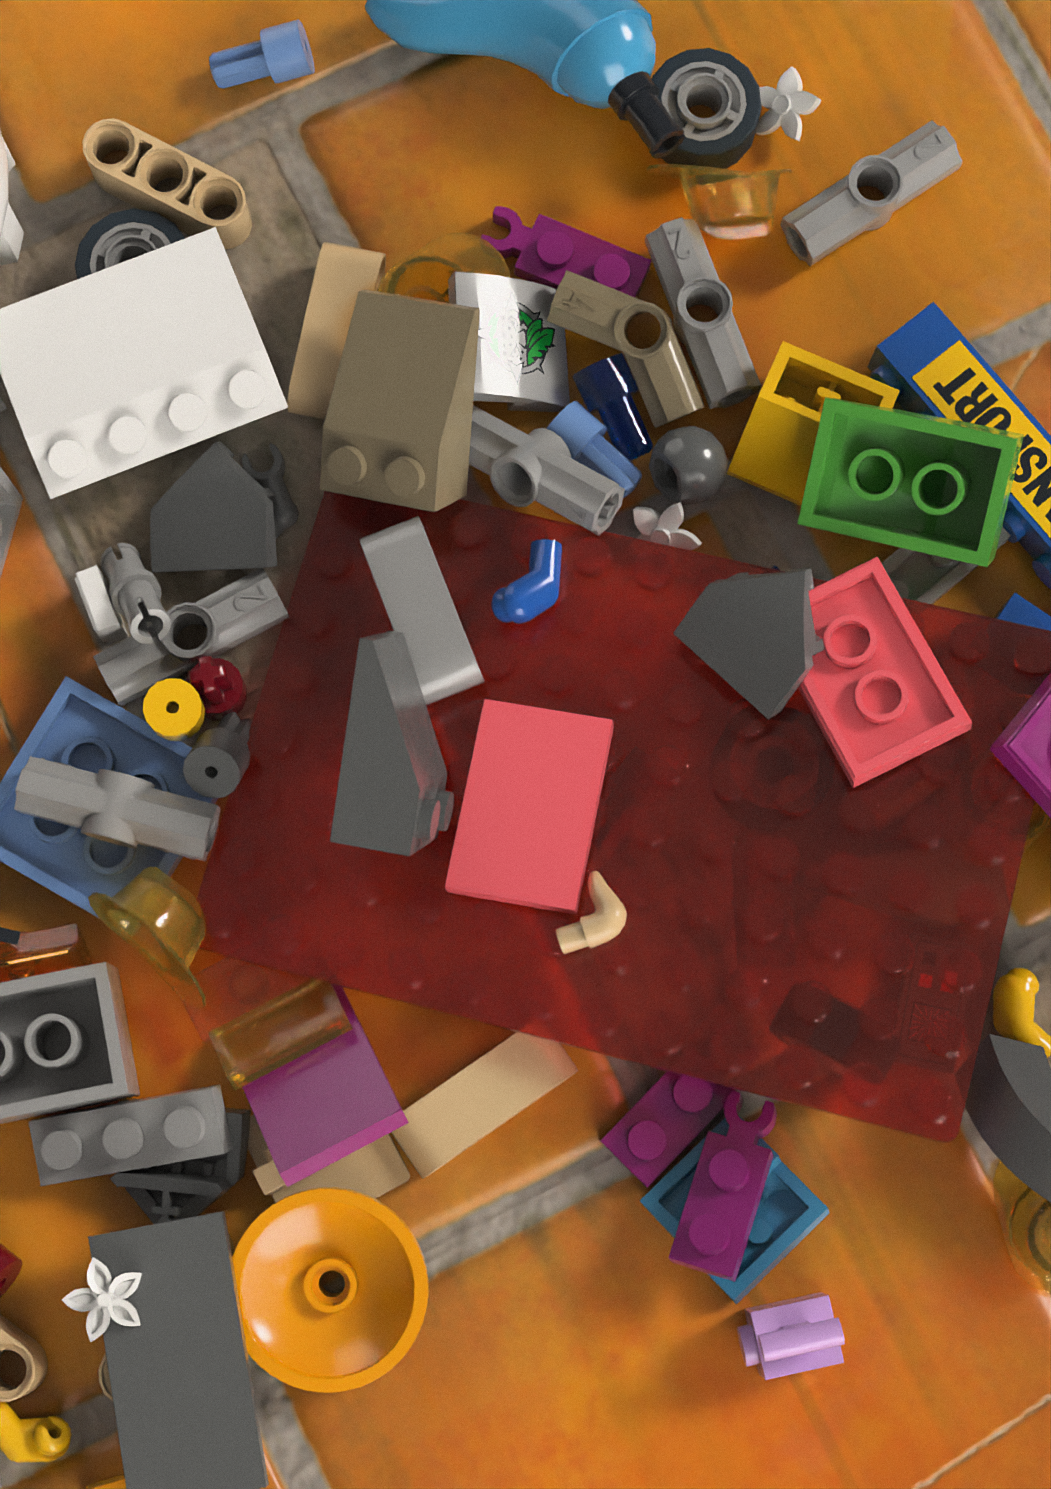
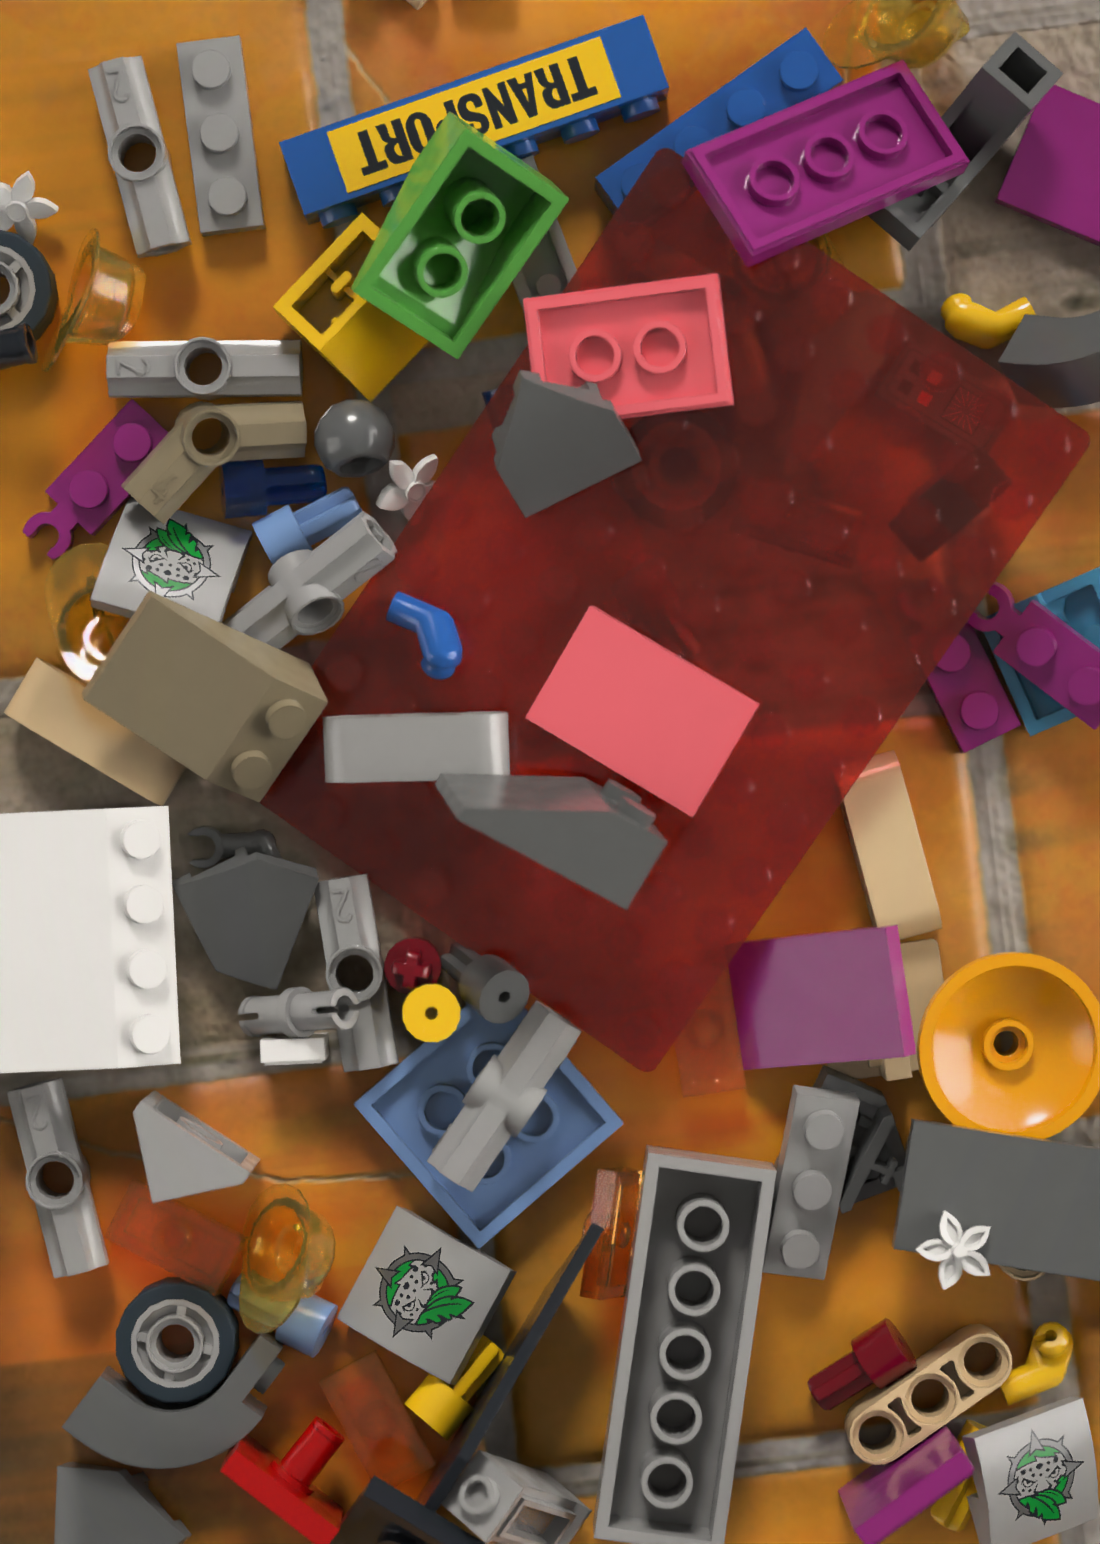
camera: 70 degrees left, 10 degrees up
clear yellow piece [88,867,206,1009] -> none
clear yellow tile [208,972,353,1090] -> none
tan animal [556,871,627,955] -> none
none -> light grey plate [176,35,266,237]

